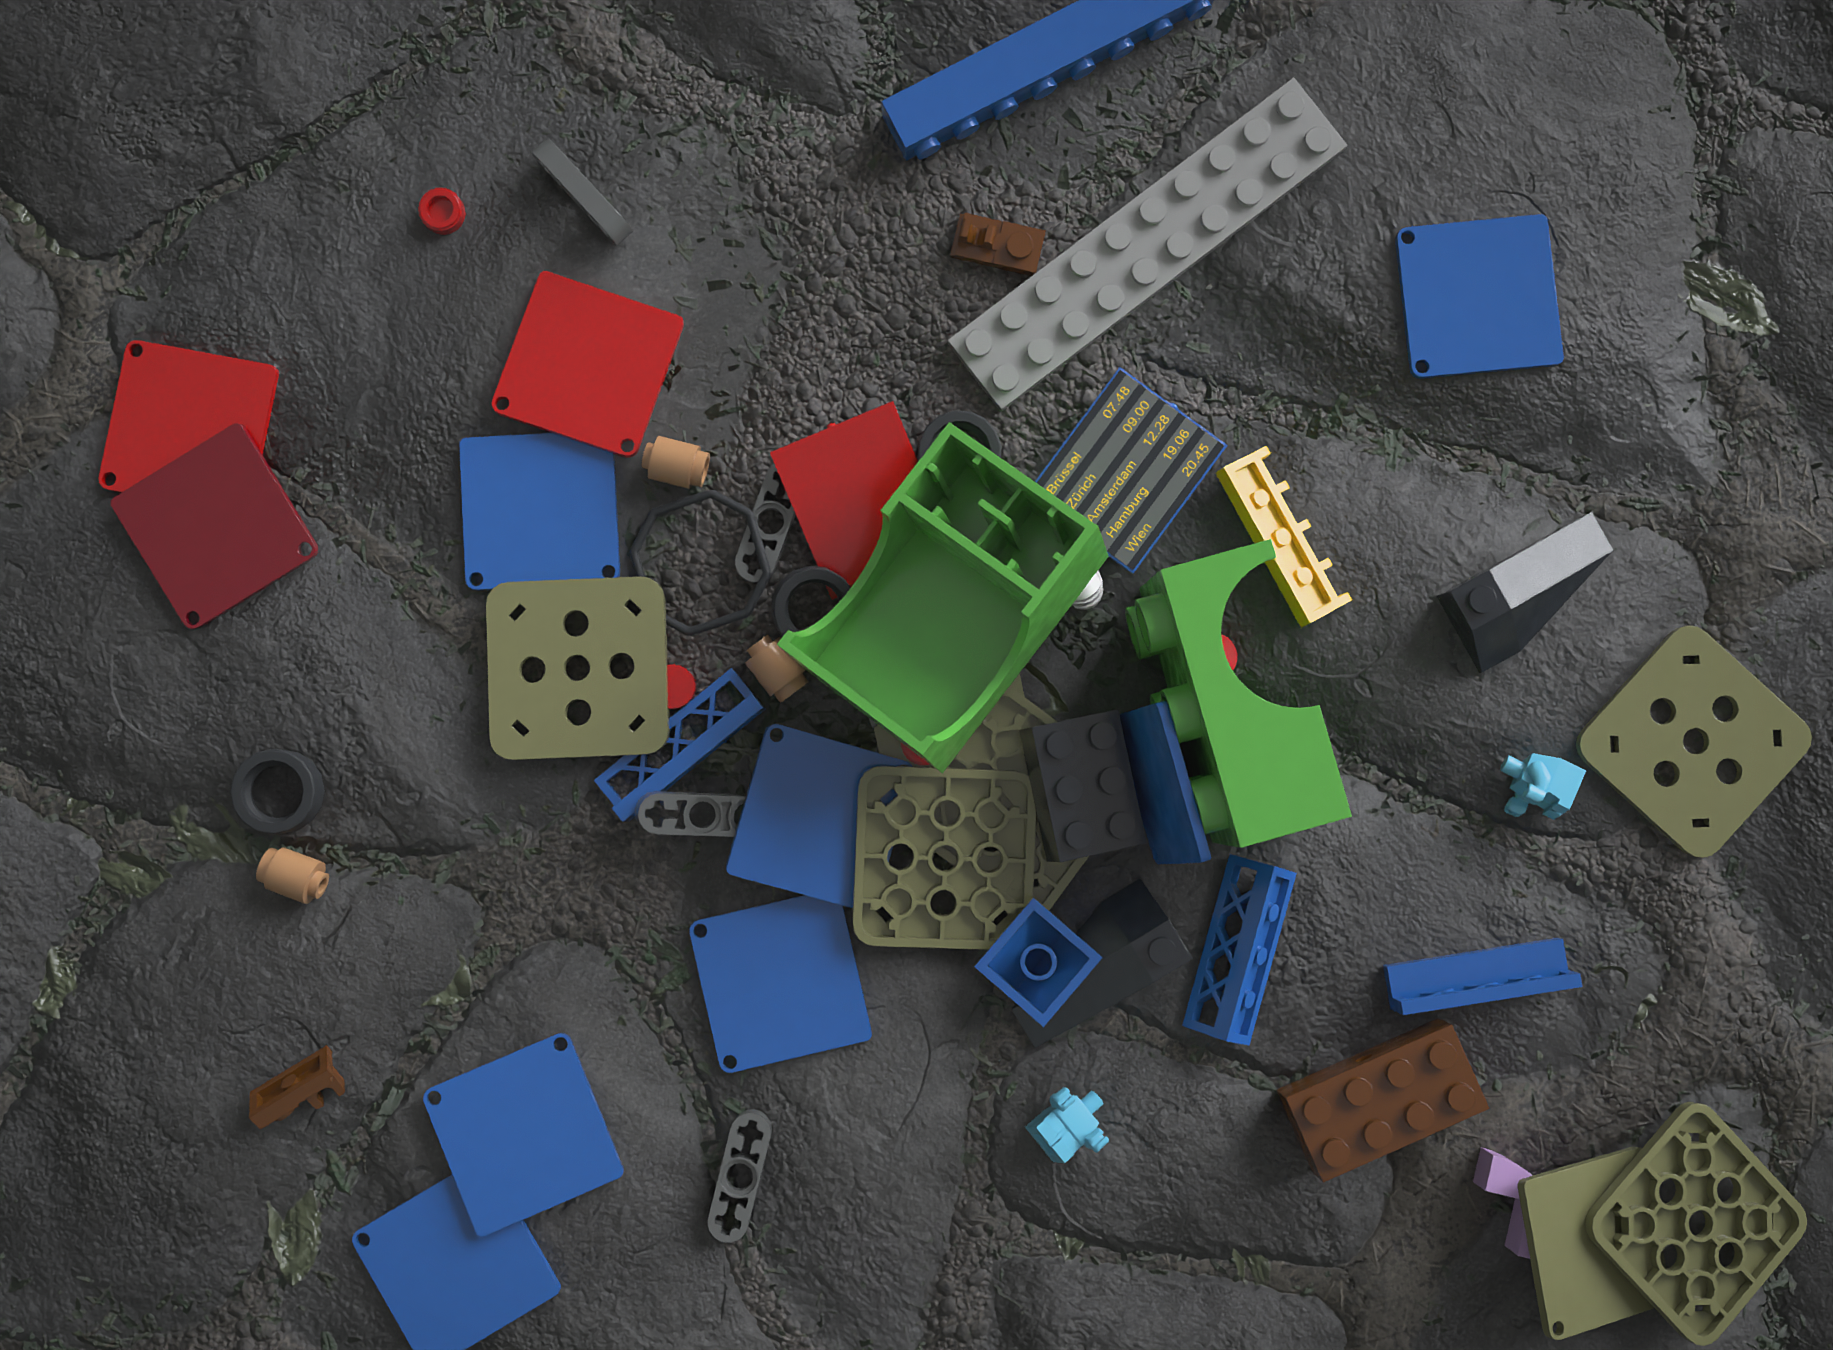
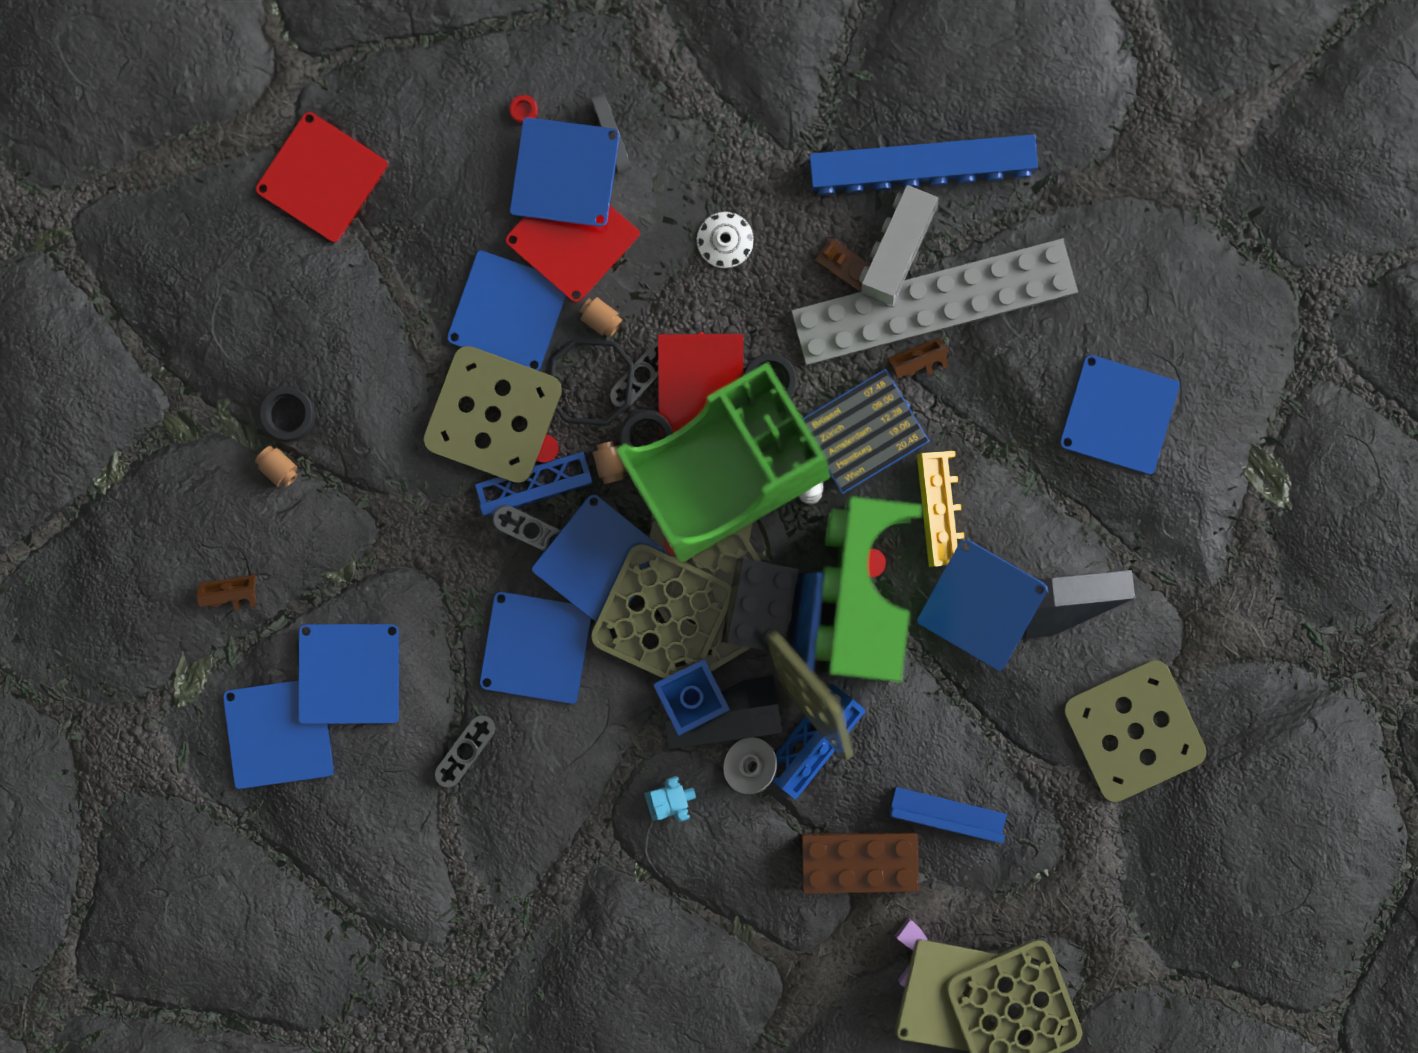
camera: 20 degrees right, 0 degrees up
dark red piece [111,423,318,629] -> none
medium azure piece [1500,753,1586,820] -> none
none -> blue piece [510,118,620,227]
none -> white dish [697,212,753,268]
none -> light grey dish [724,737,777,794]
none -> olive piece [767,631,853,761]
none -> light grey brick [859,185,938,305]
none -> reddish brown plate [887,337,949,378]
none -> blue piece [917,539,1047,671]

